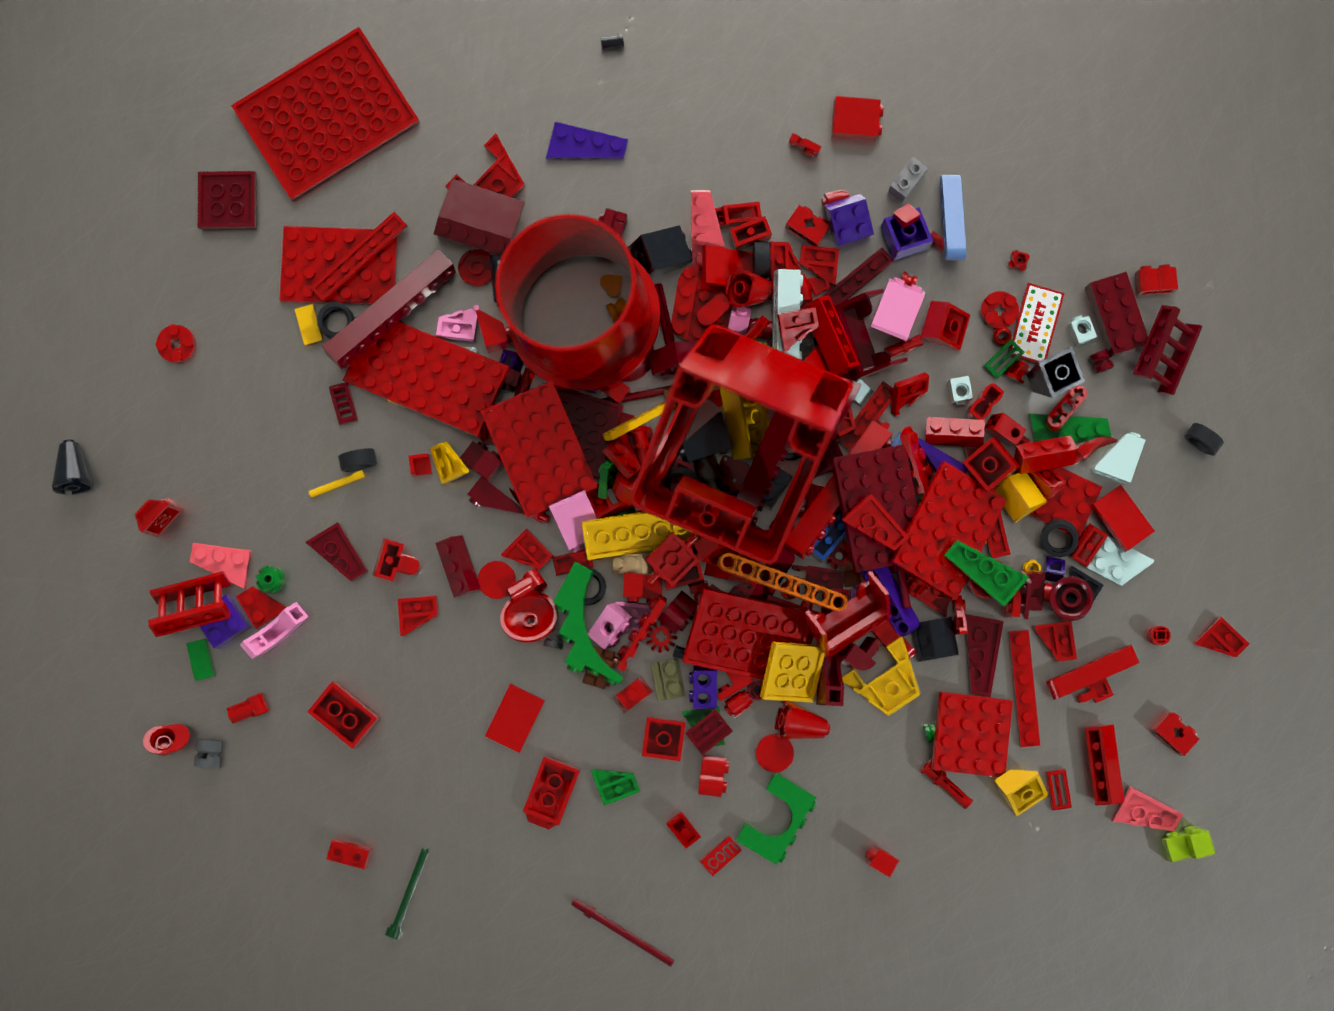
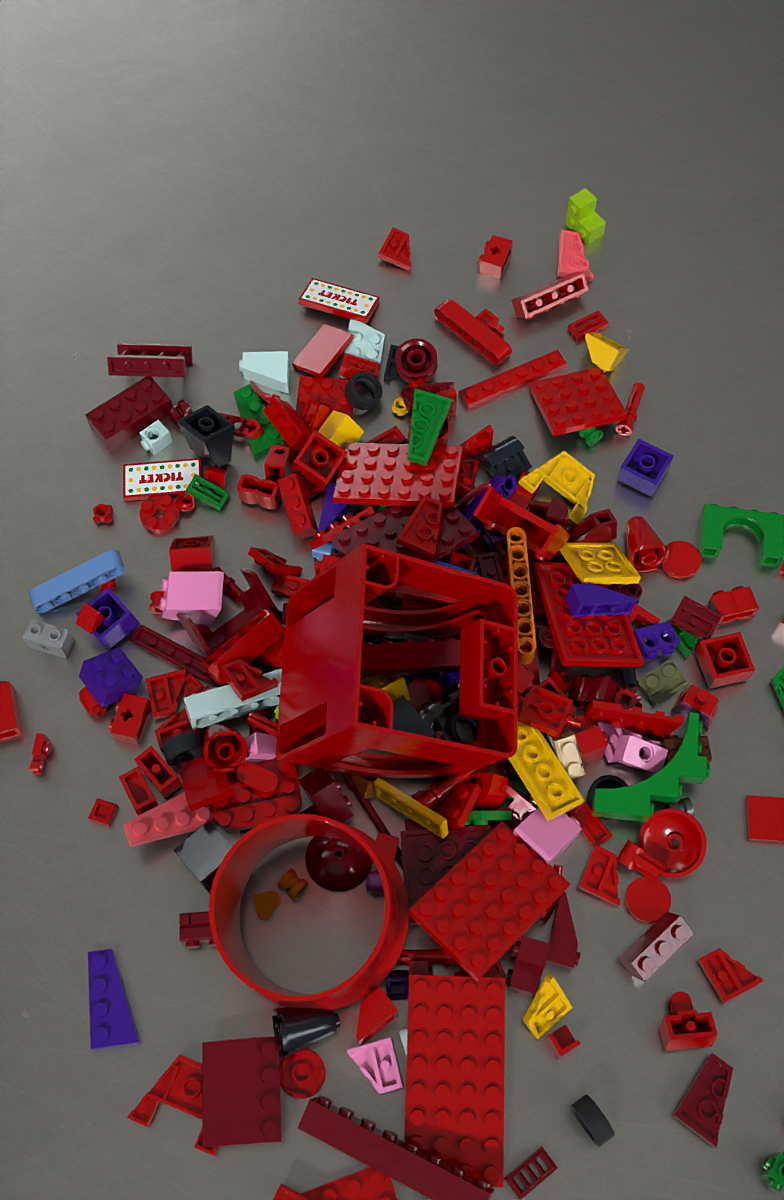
camera: 105 degrees left, 20 degrees down
yellow bar [309,470,365,498] -> none
red brick [724,690,753,717] -> none
red brick [865,845,900,878] -> none
light aqua brick [947,376,973,406] -> none
dark red wing [965,614,1004,697] -> none
red wing [1033,621,1077,662] -> none
dark purple slope [1043,556,1065,582] -> none
red brick [1135,264,1178,295] -> none
red wheel [1147,626,1171,645] -> none
black tyre [1185,423,1224,456] -> none
none -> red tile [88,798,119,827]
none -> tile [298,278,380,324]
none -> dark purple slope [565,583,637,617]
none -> dark purple brick [617,438,674,497]

